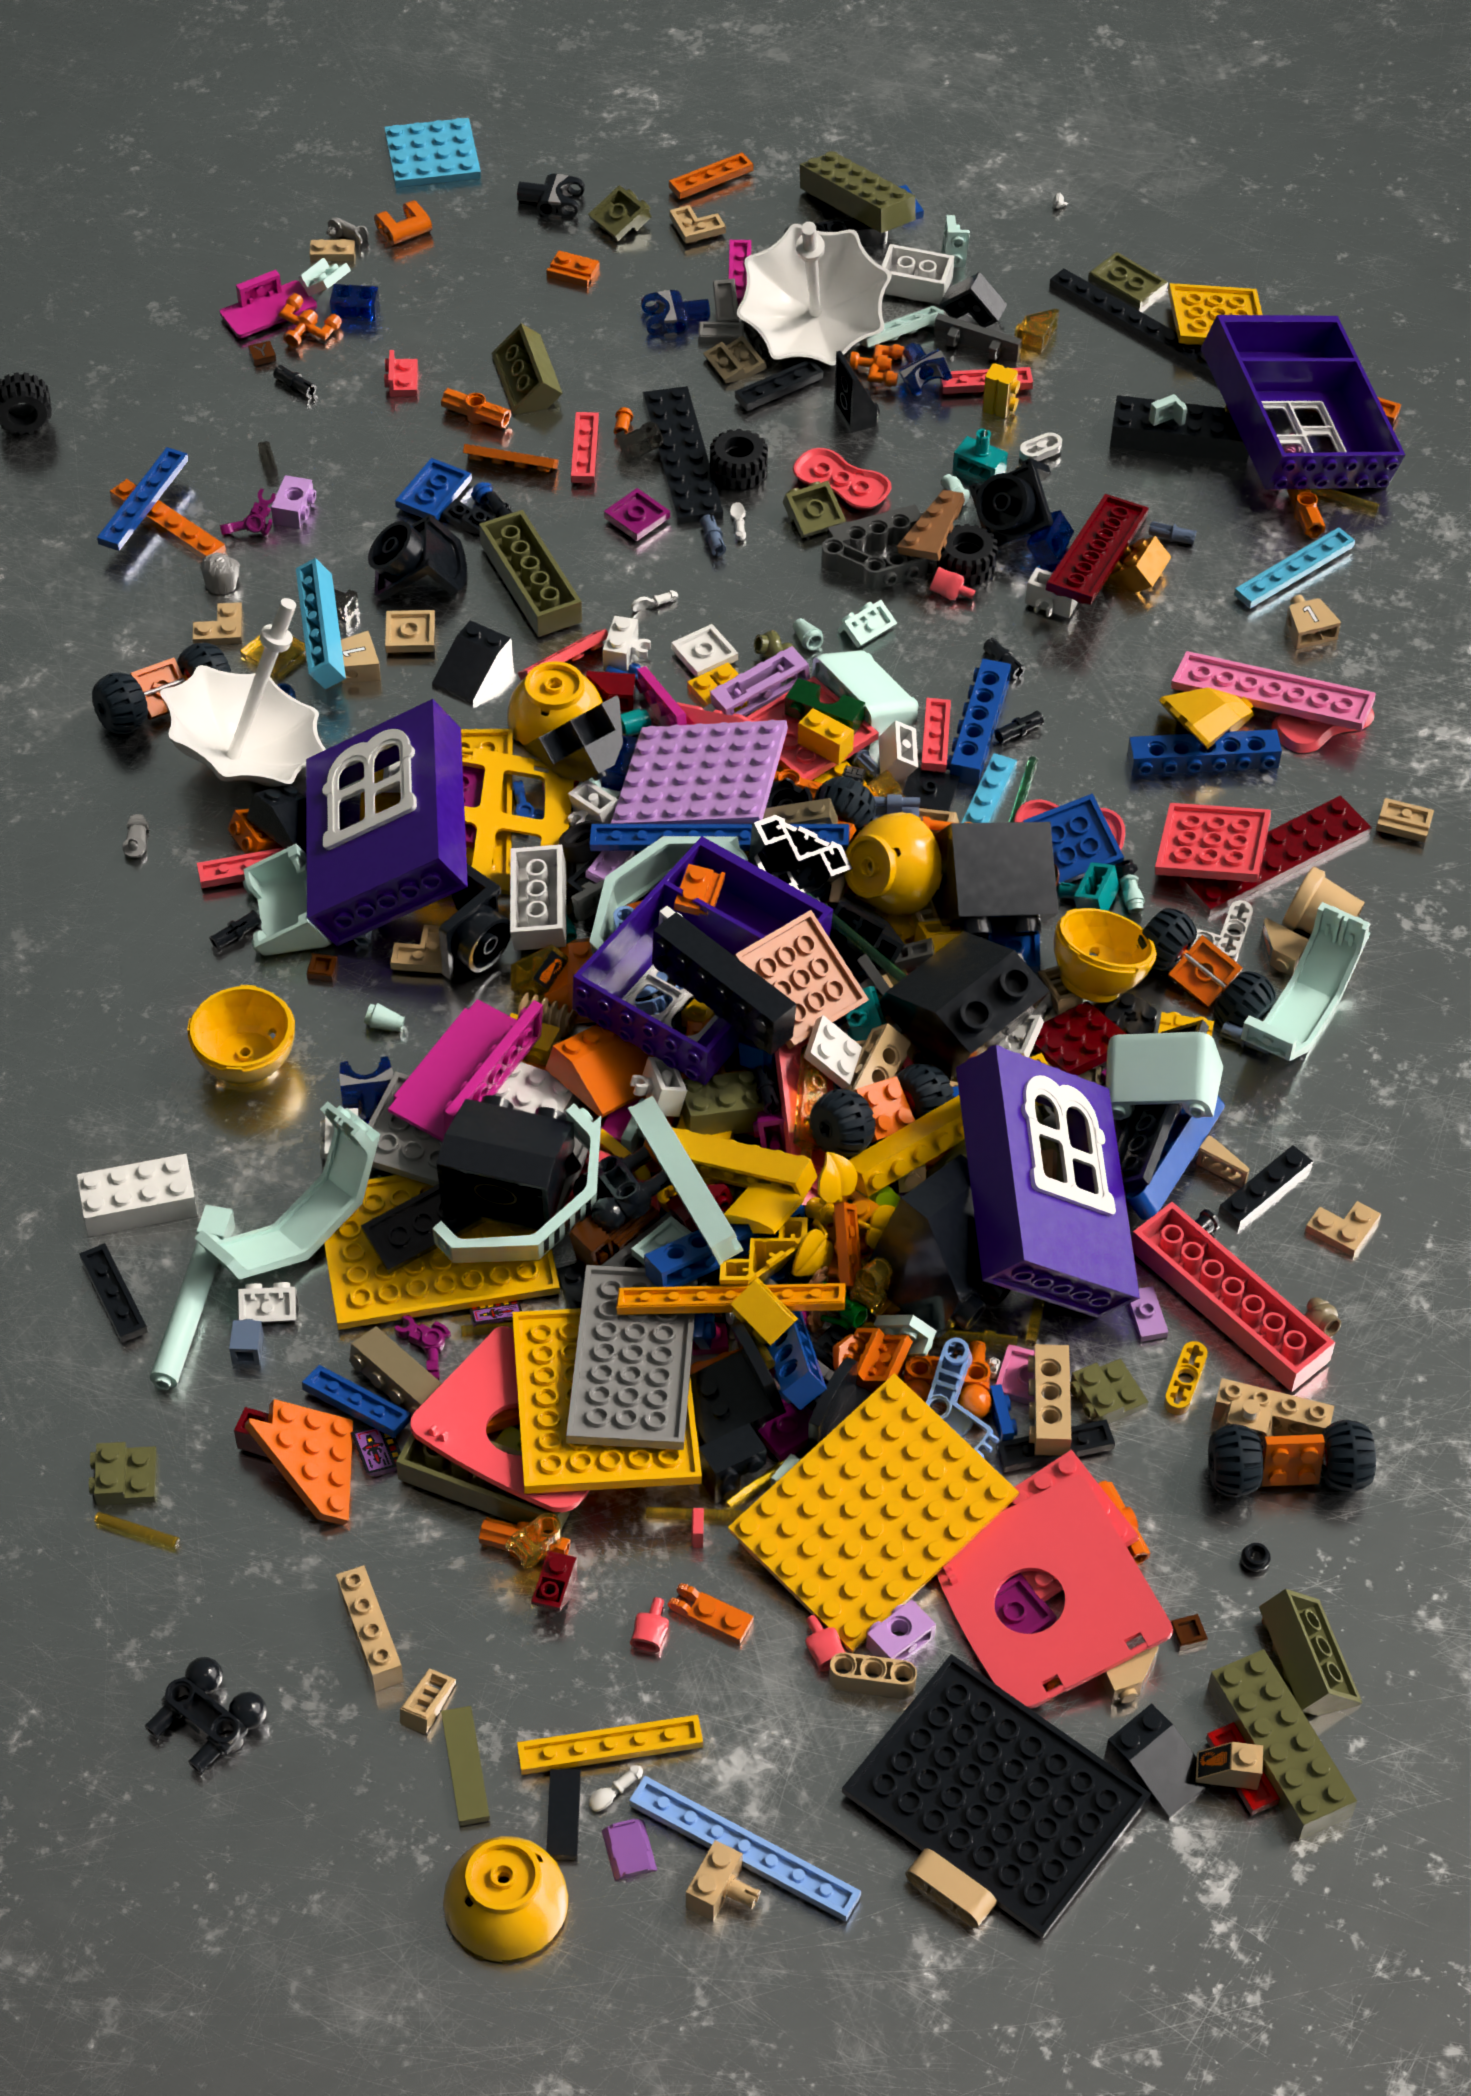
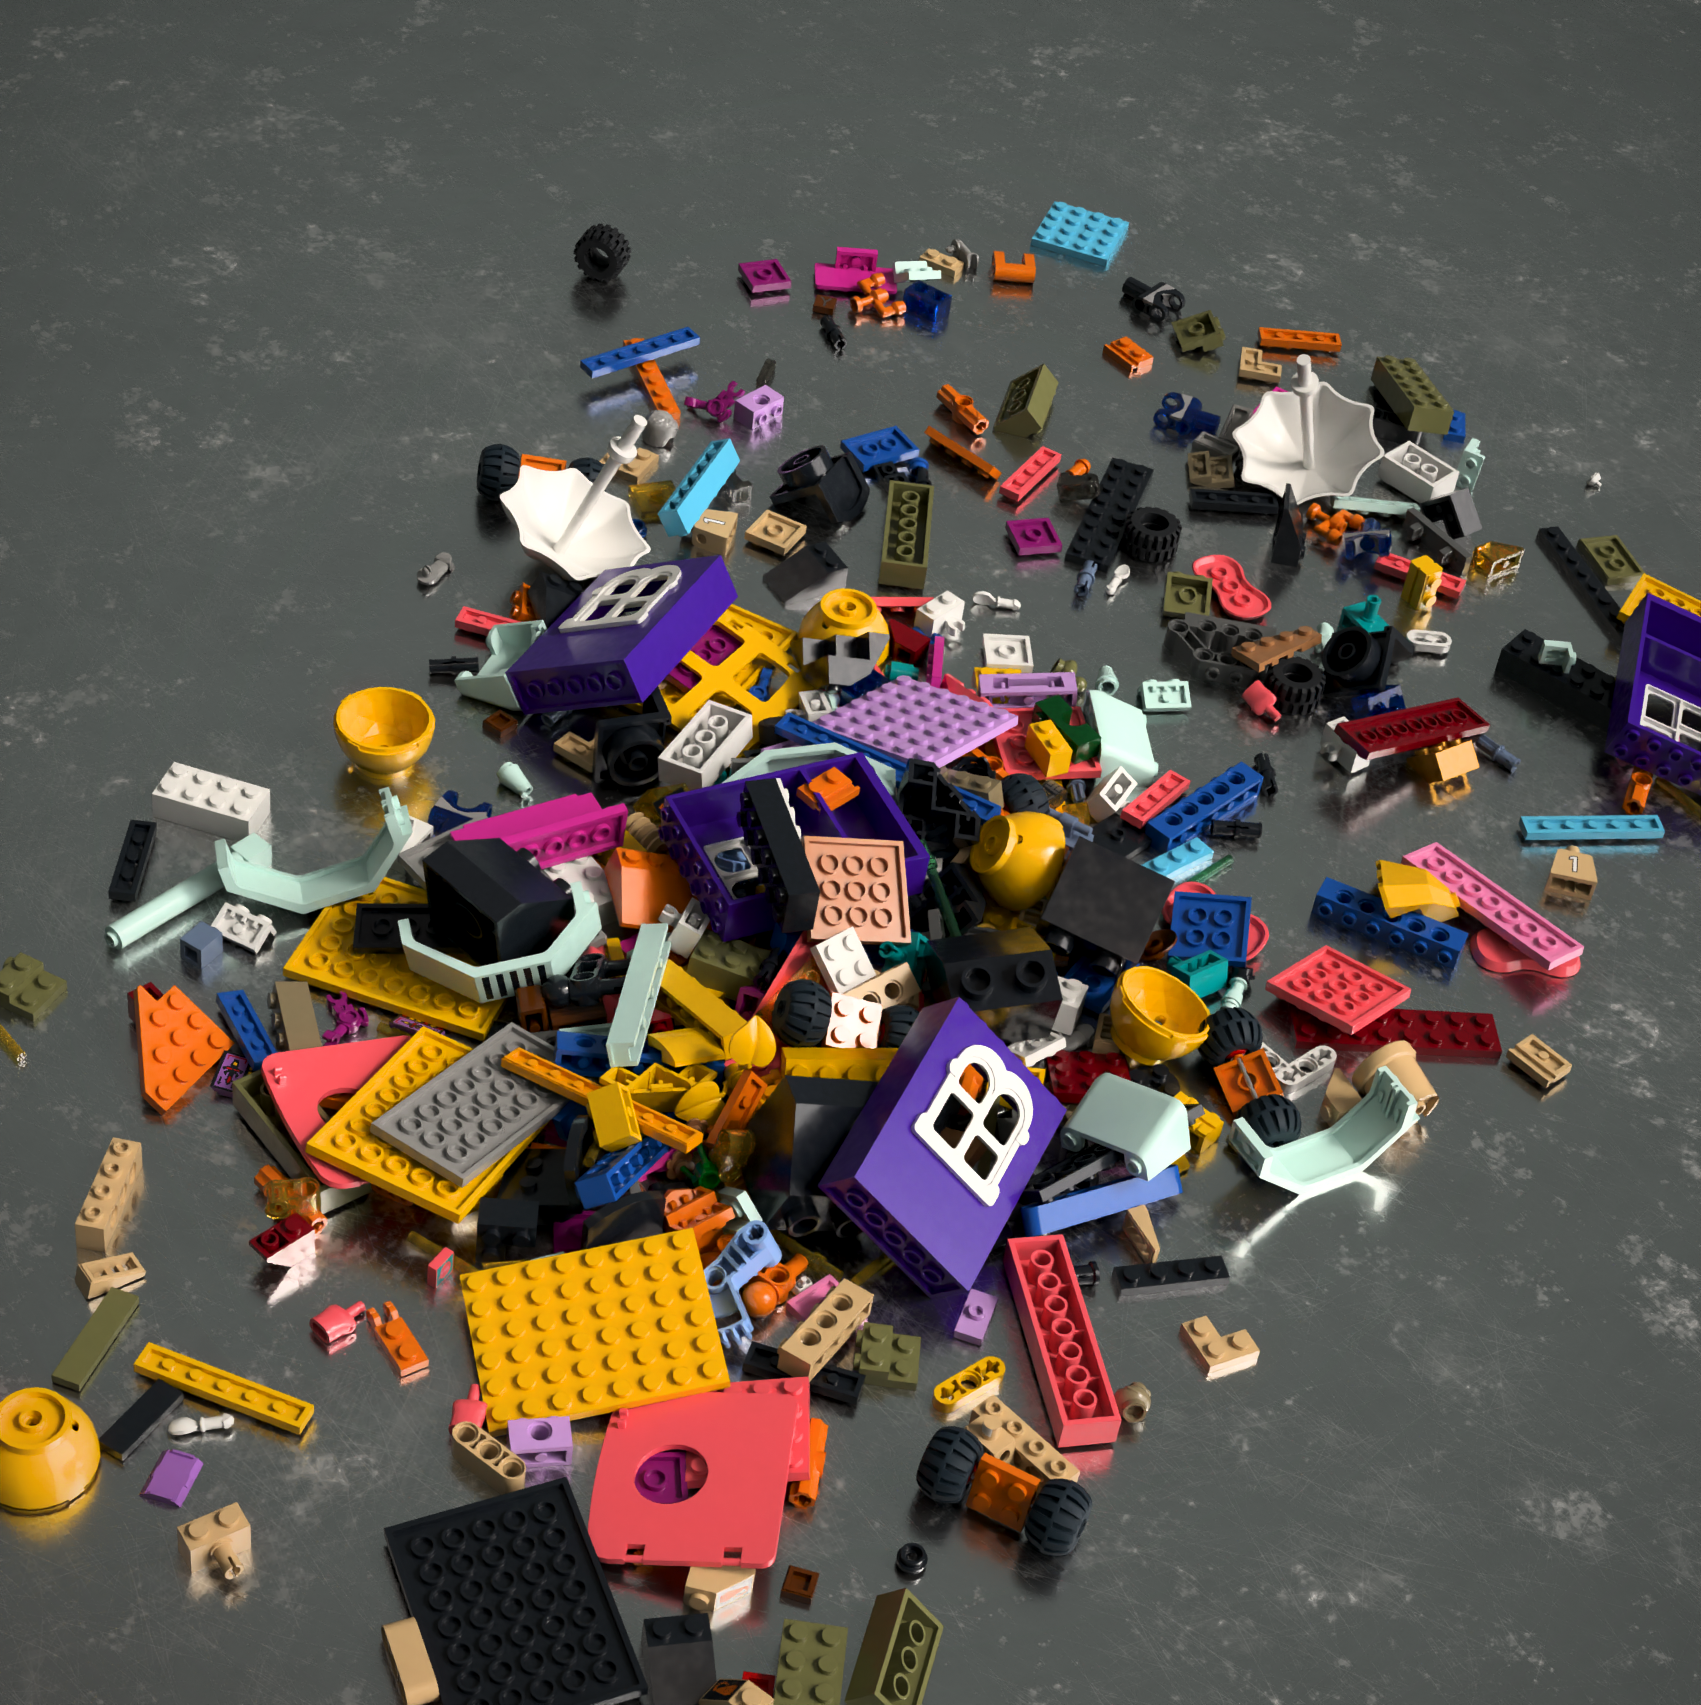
camera: 25 degrees right, 10 degrees down
coral bracket [384,350,418,397] -> none
light blue plate [629,1776,861,1922] -> none
blue plate [989,1384,1018,1442] -> none
none -> magenta plate [738,259,791,293]

